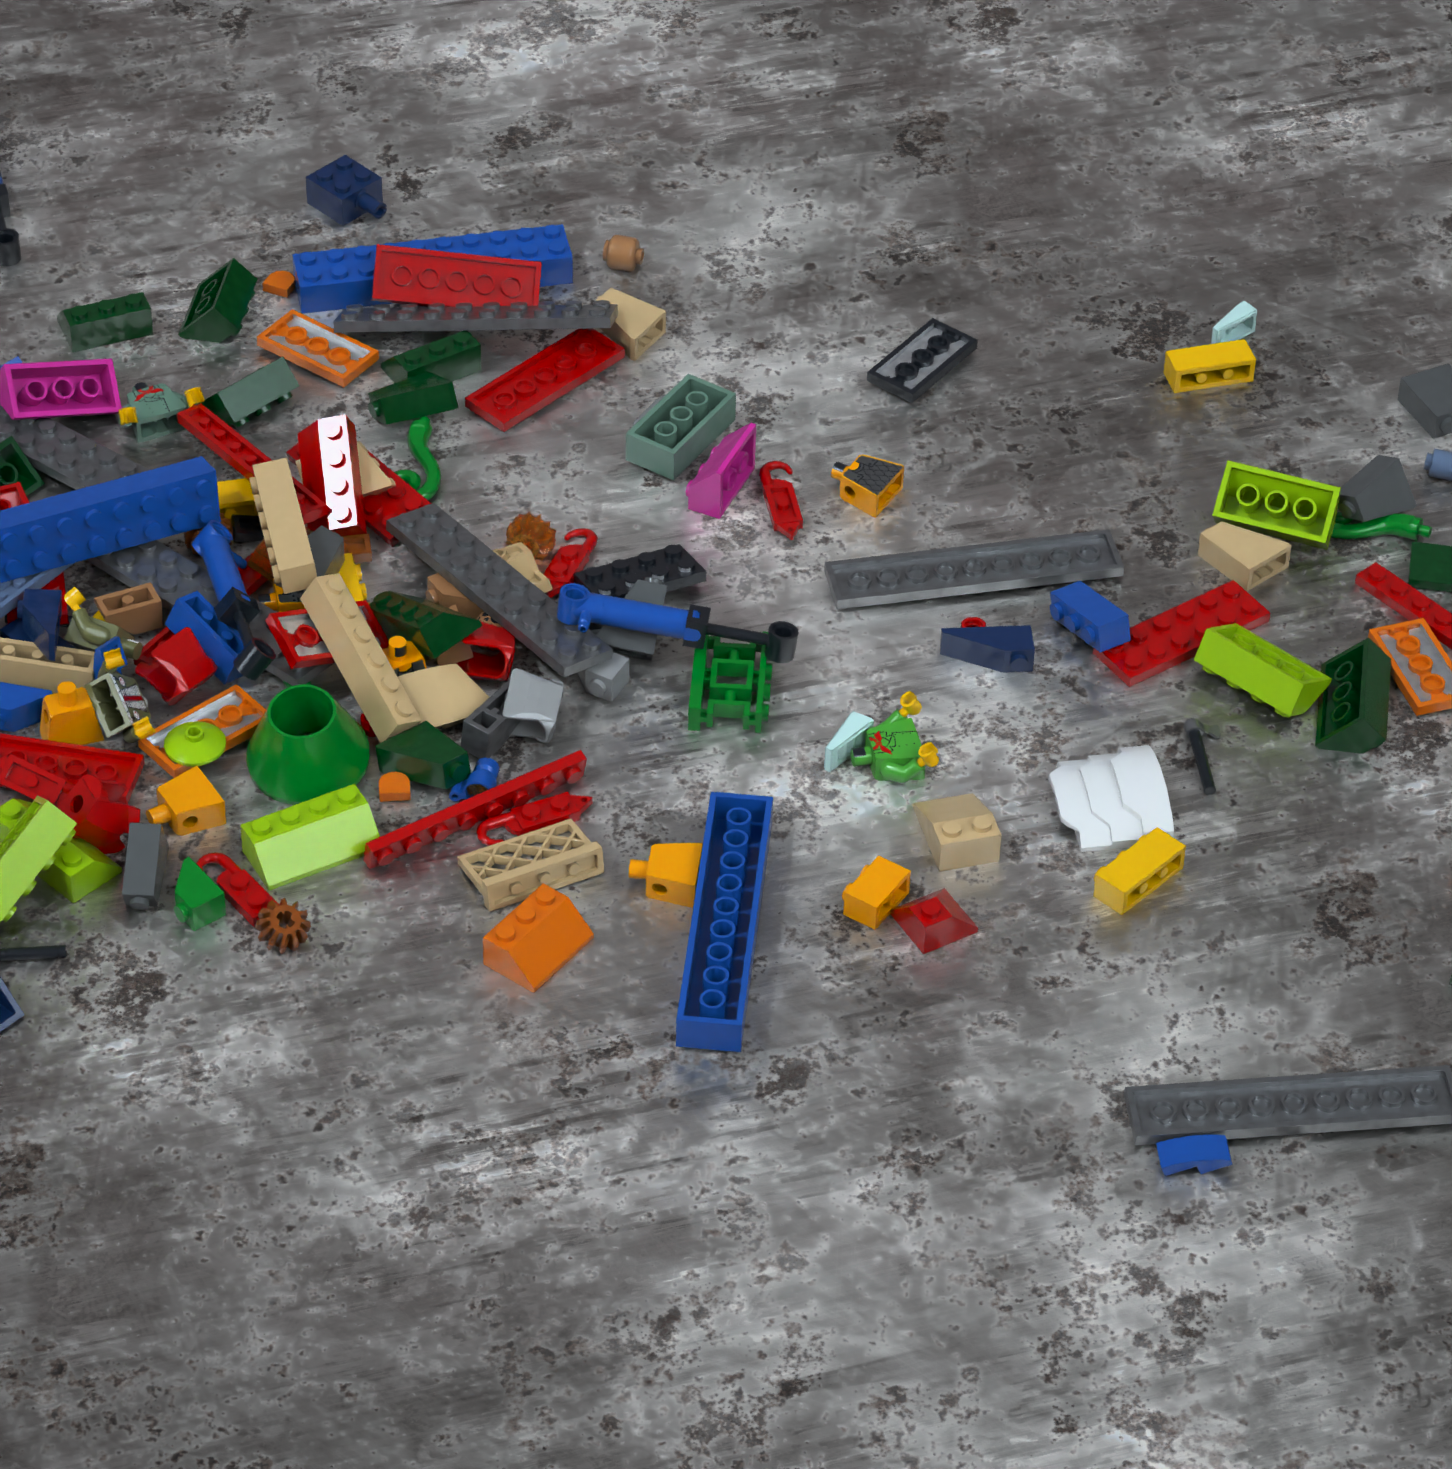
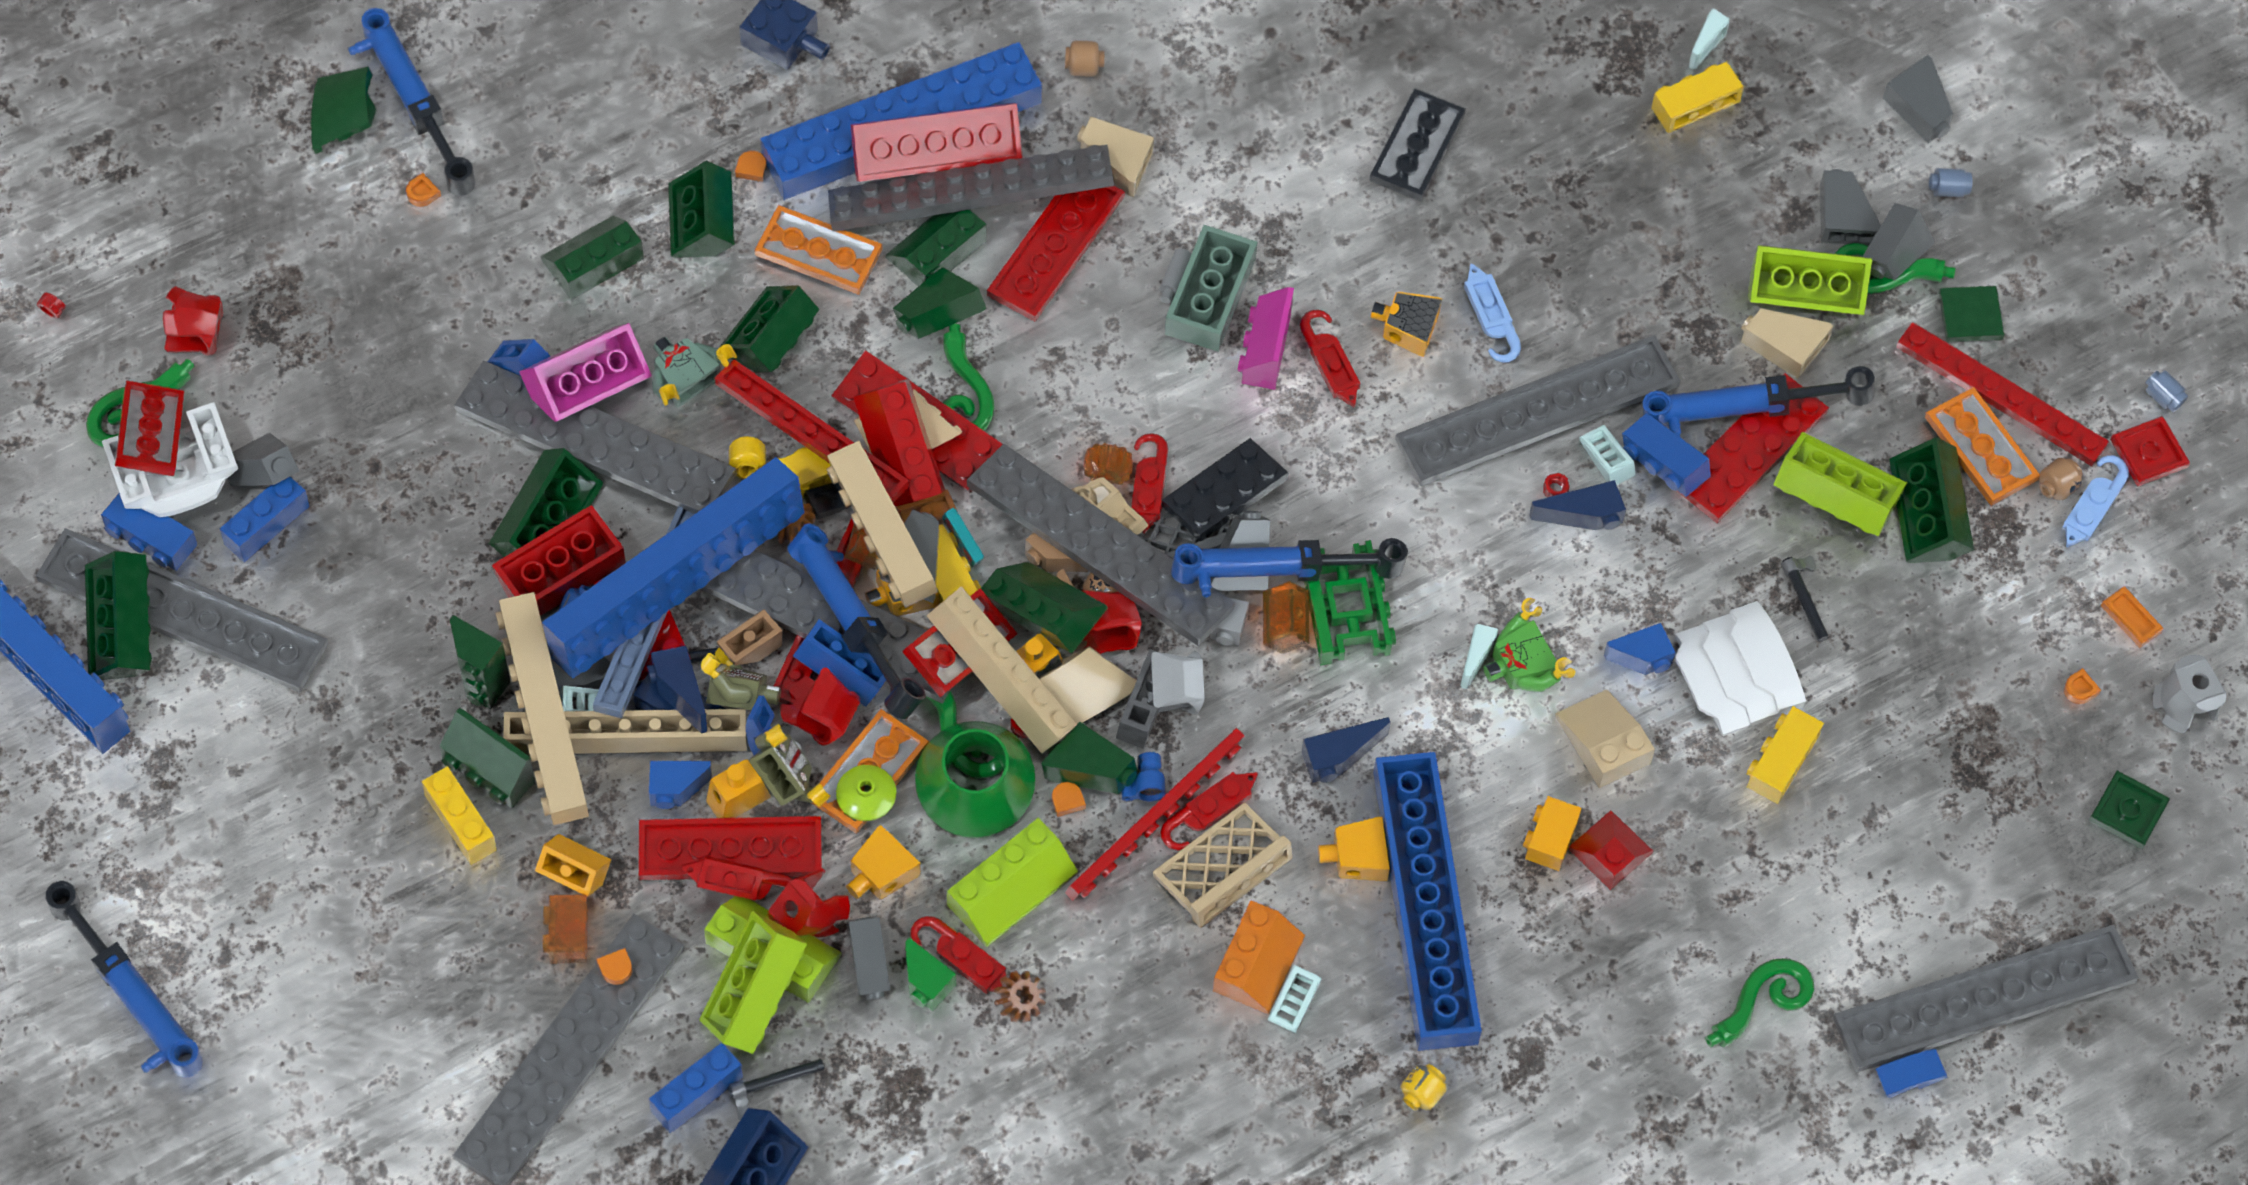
camera: 15 degrees left, 20 degrees up
none -> teal tile [942,508,984,568]
none -> clear orange brick [1263,581,1310,654]
none -> light aqua slope [1268,965,1322,1033]
none -> dark blue slope [1301,717,1391,783]
none -> yellow head [1401,1064,1447,1111]
none -> light blue plate [1464,264,1521,363]
none -> light aqua slope [1579,425,1635,485]
none -> blue slope [1604,623,1676,675]
none -> blue piece [1643,366,1875,437]
none -> green plant [1705,958,1815,1047]
none -> dark grey slope [1820,169,1881,245]

